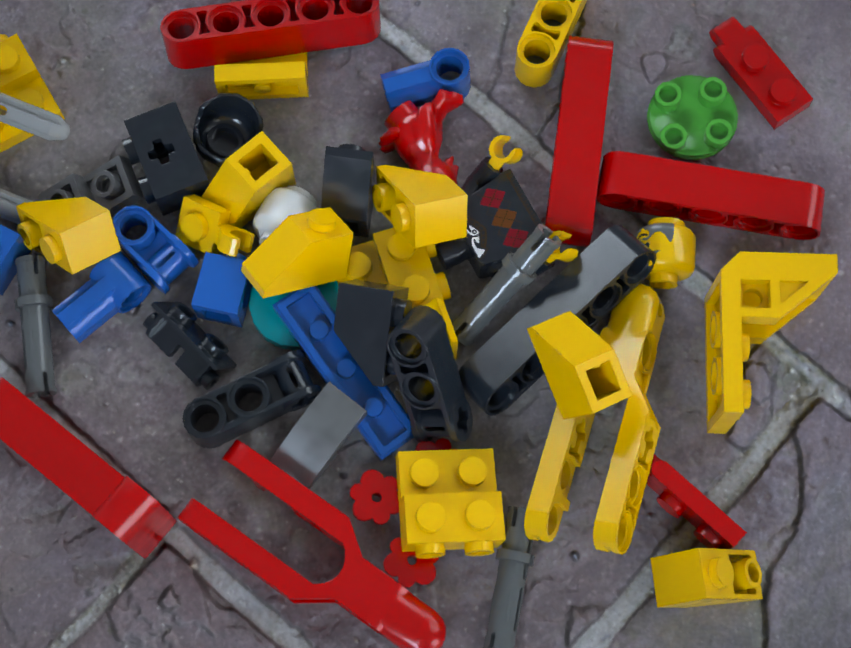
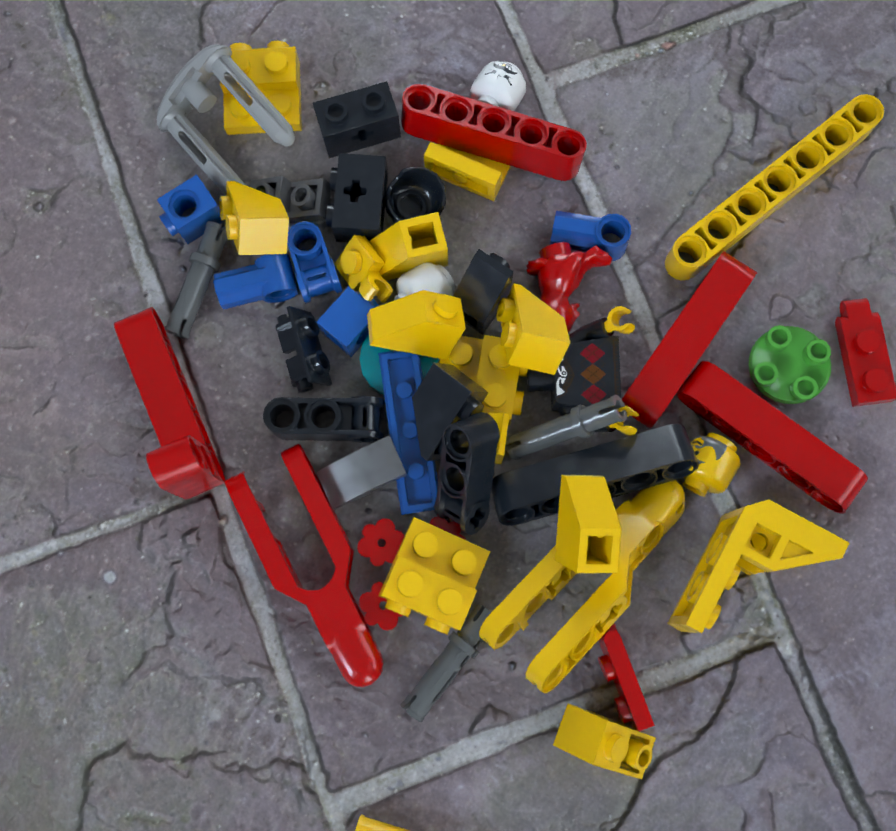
camera: 30 degrees right, 5 degrees up
none -> black brick [313,81,401,158]

